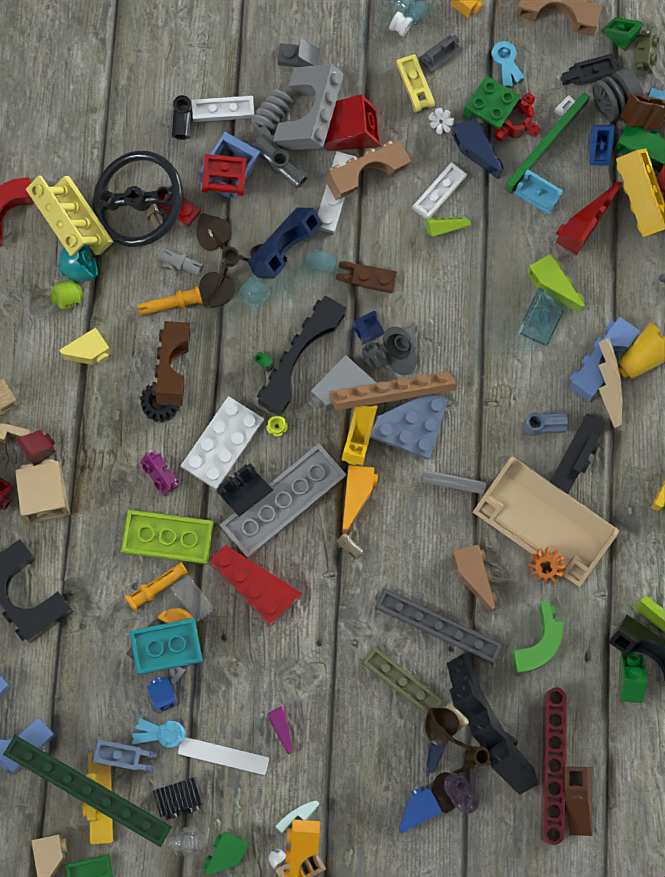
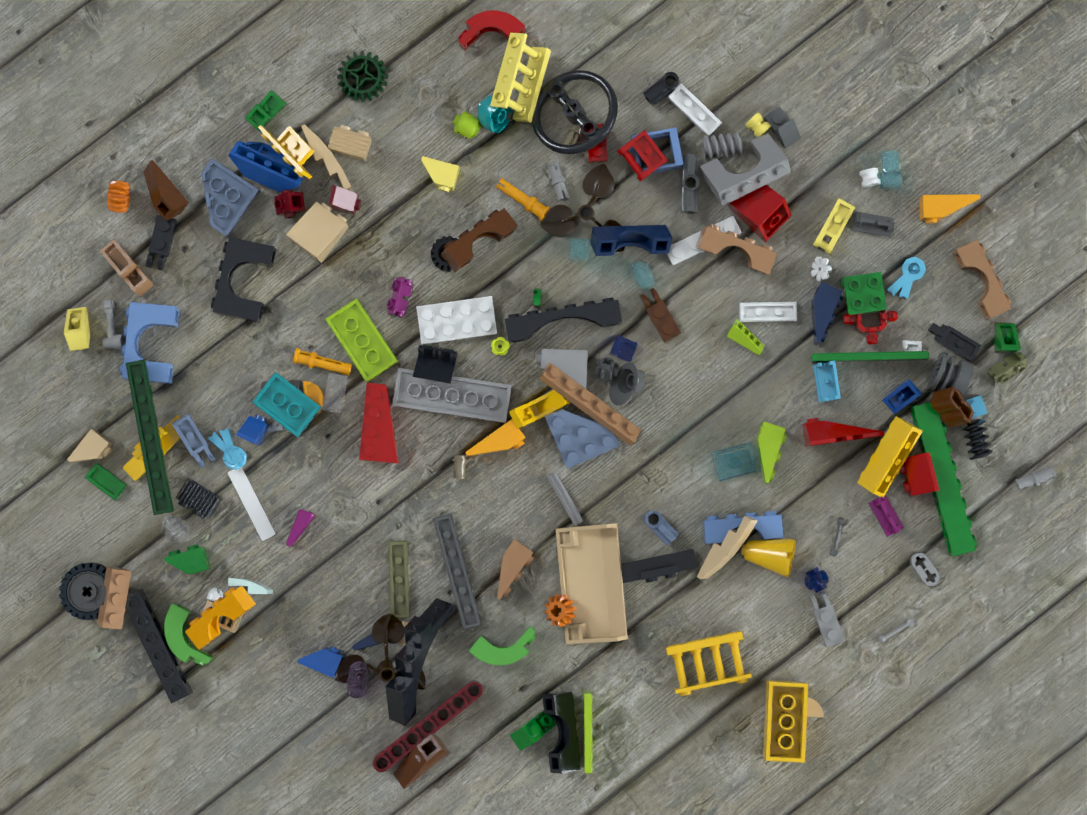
camera: 55 degrees right, 10 degrees up
none -> light yellow wheel [745,112,771,138]

